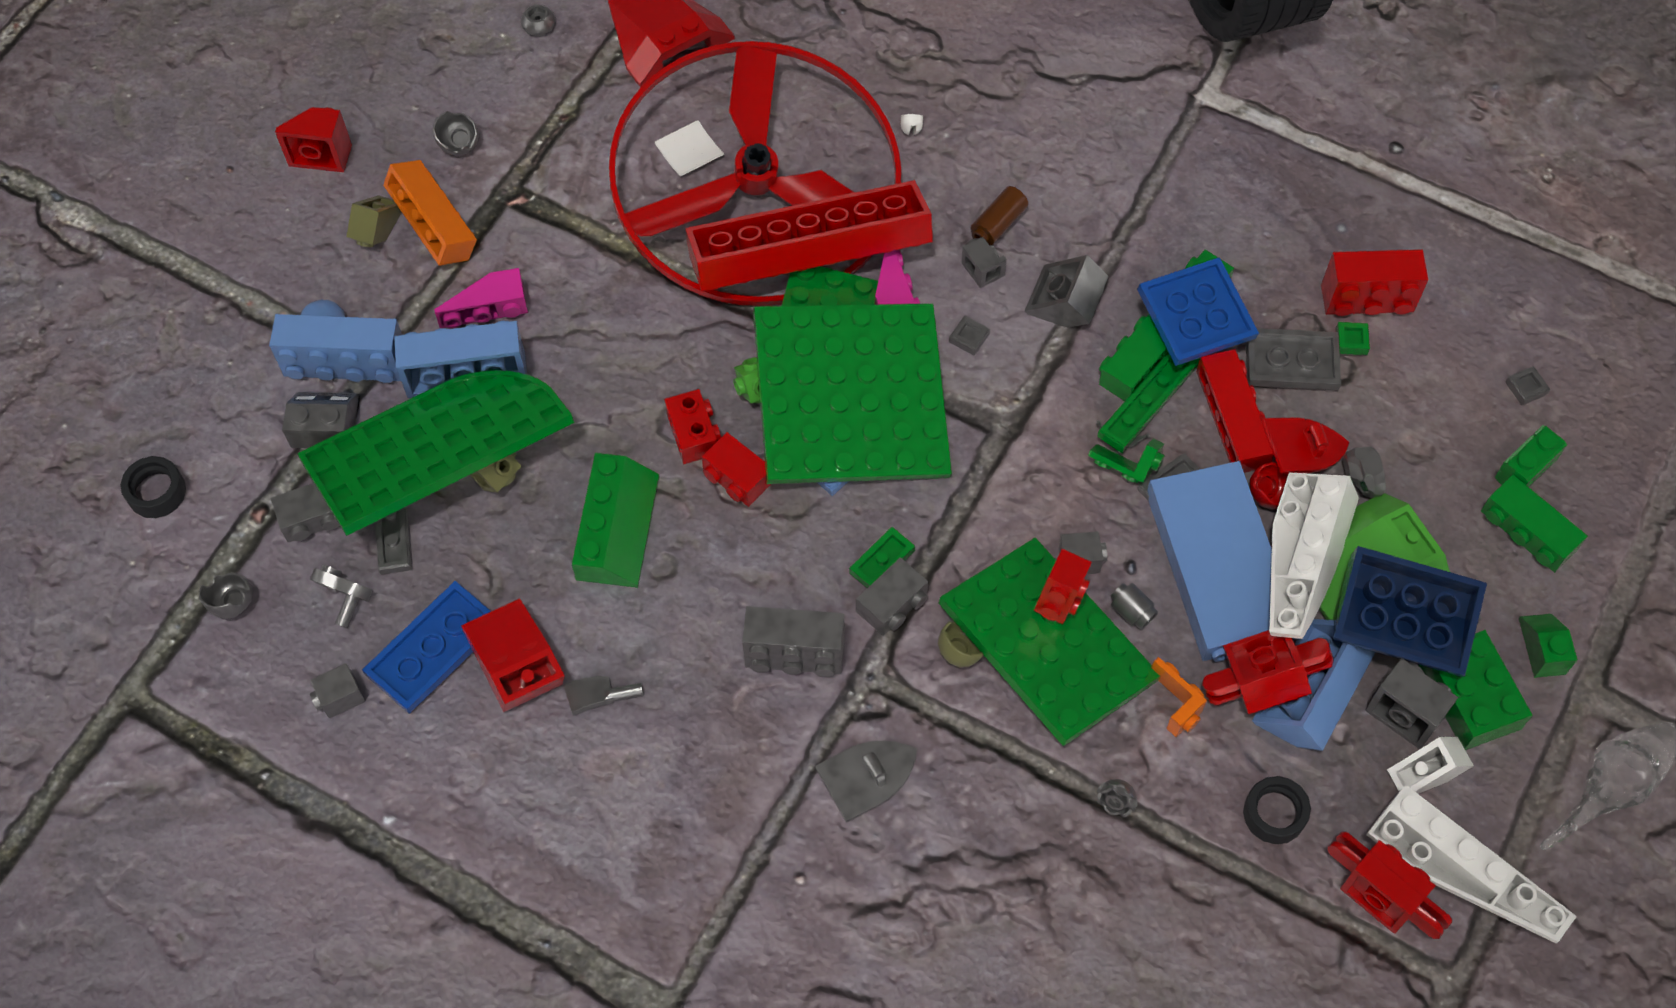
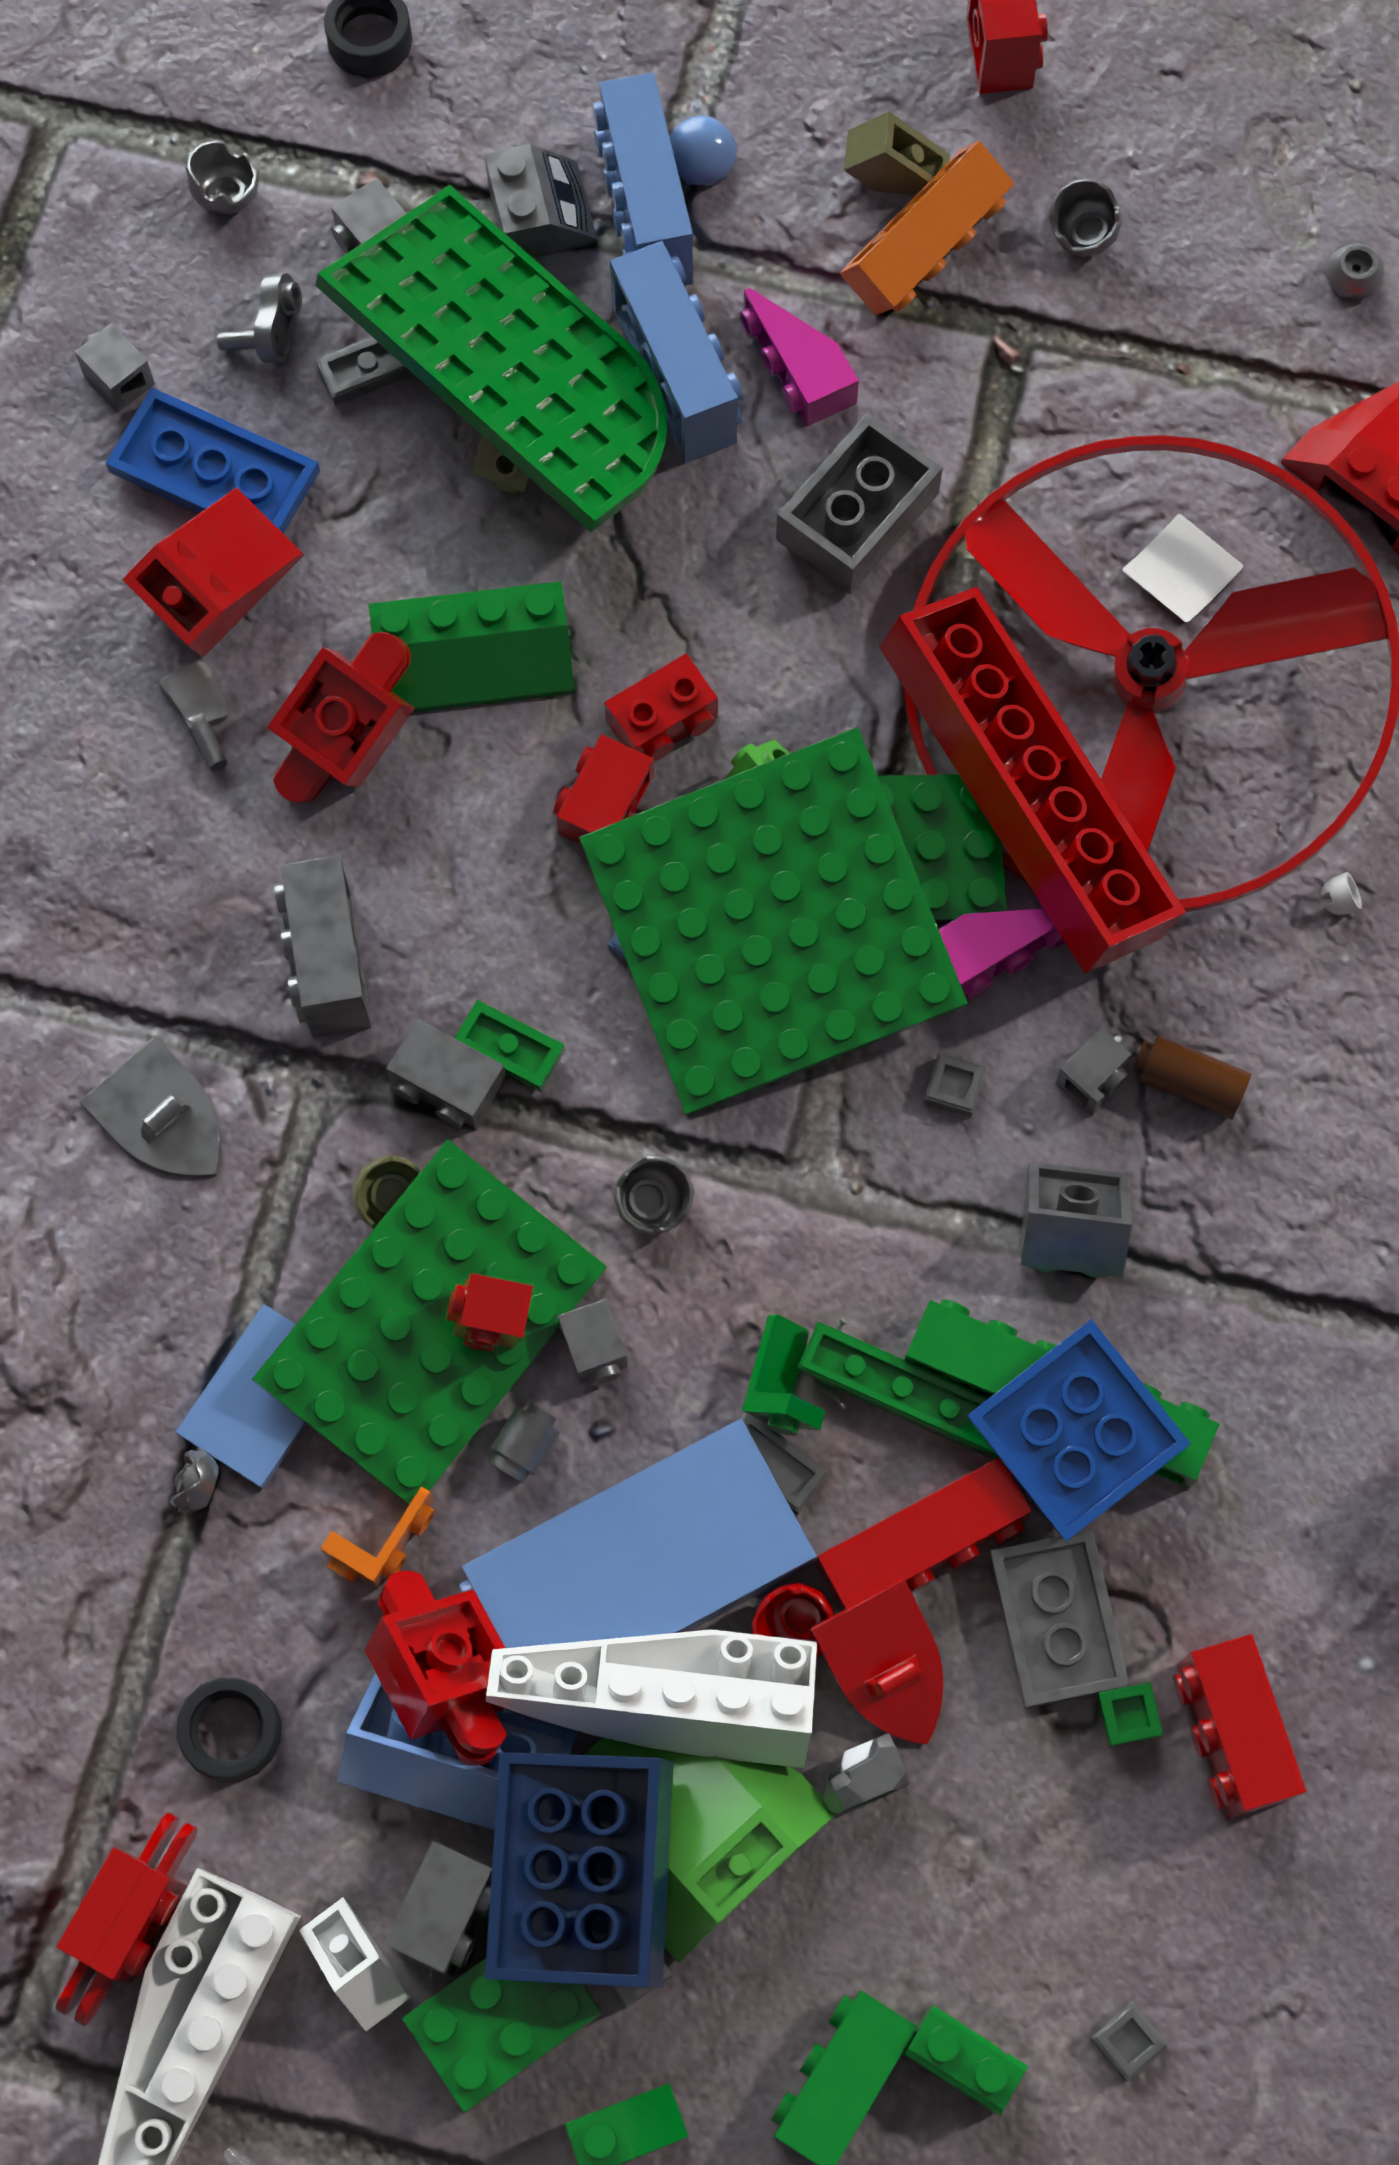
camera: 75 degrees right, 10 degrees up
none -> medium blue tile [176,1304,307,1490]
none -> red brick [267,632,415,803]
none -> flat silver hair [614,1156,695,1235]
none -> flat silver brick [776,413,943,595]

